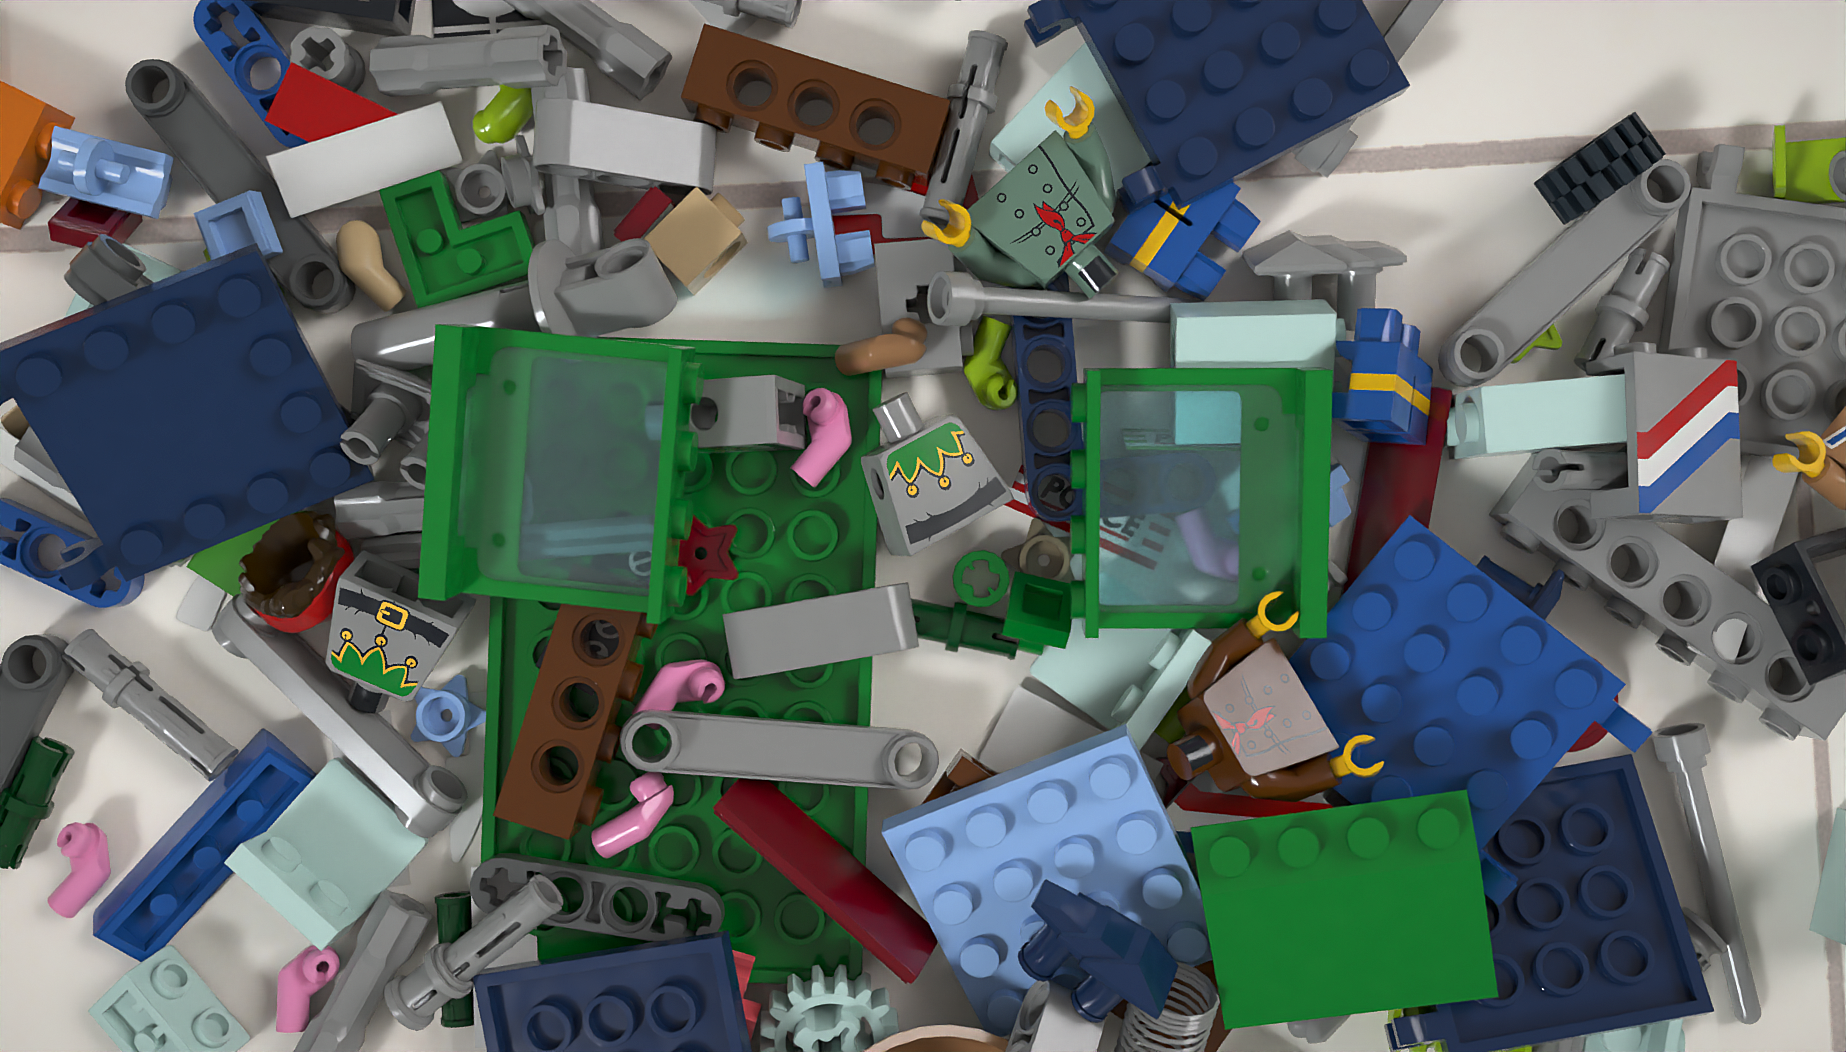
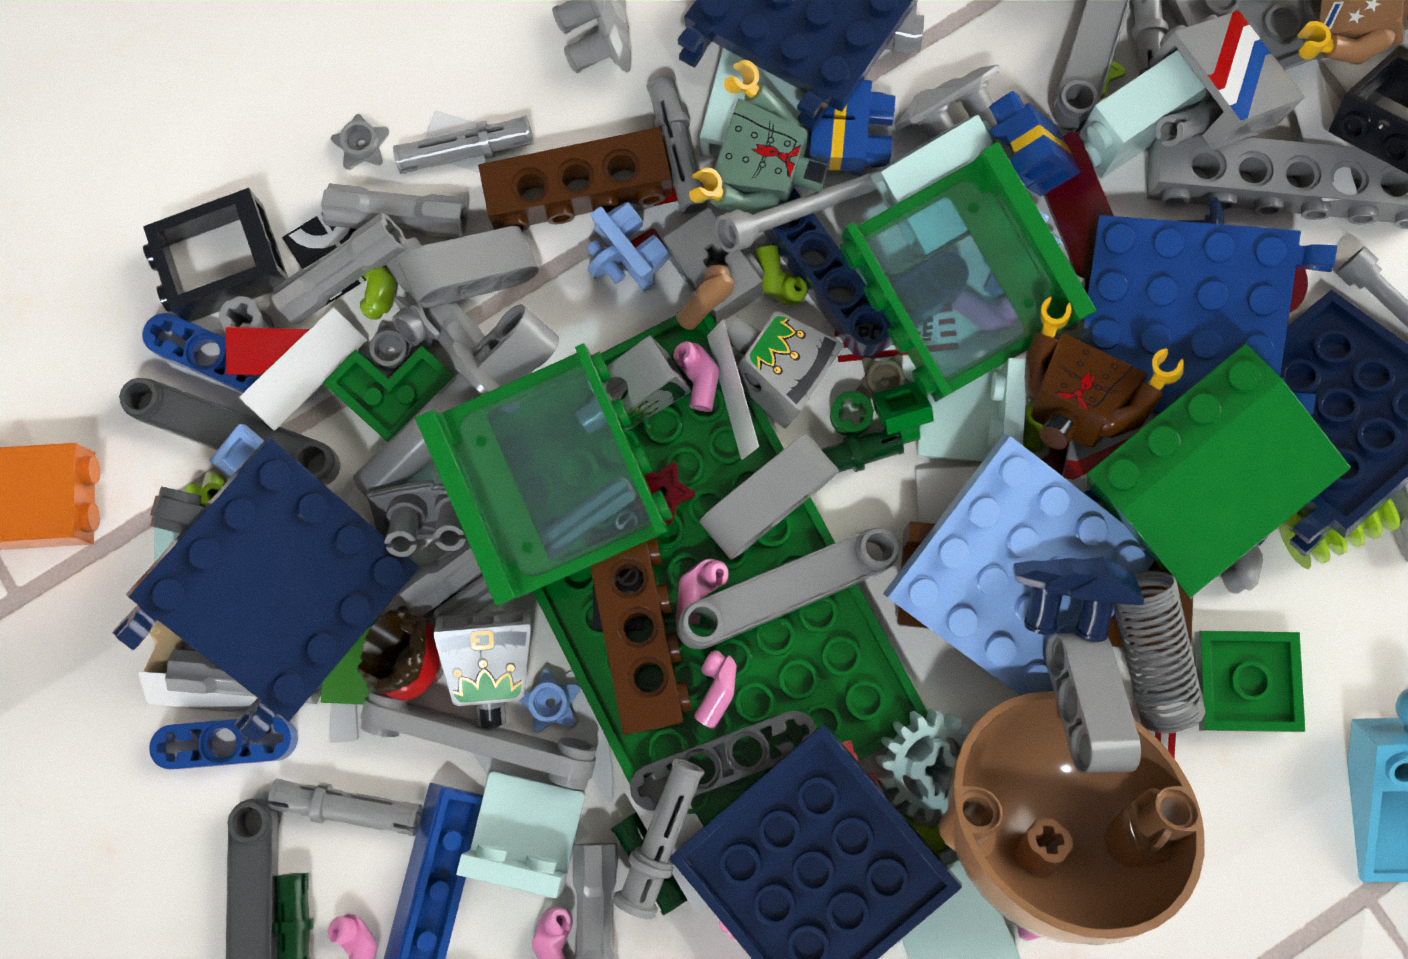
camera: 25 degrees left, 10 degrees down
light blue hips [38,126,174,219] -> none
dark red tile [48,197,143,248] -> none
tan arm [336,220,407,312] -> none
dark red tile [613,186,676,242] -> none
tan brick [644,186,748,296] -> none
dark red slope [713,778,938,984] -> none
none -> lime arm [185,471,227,505]
none -> white sticker [707,319,759,461]

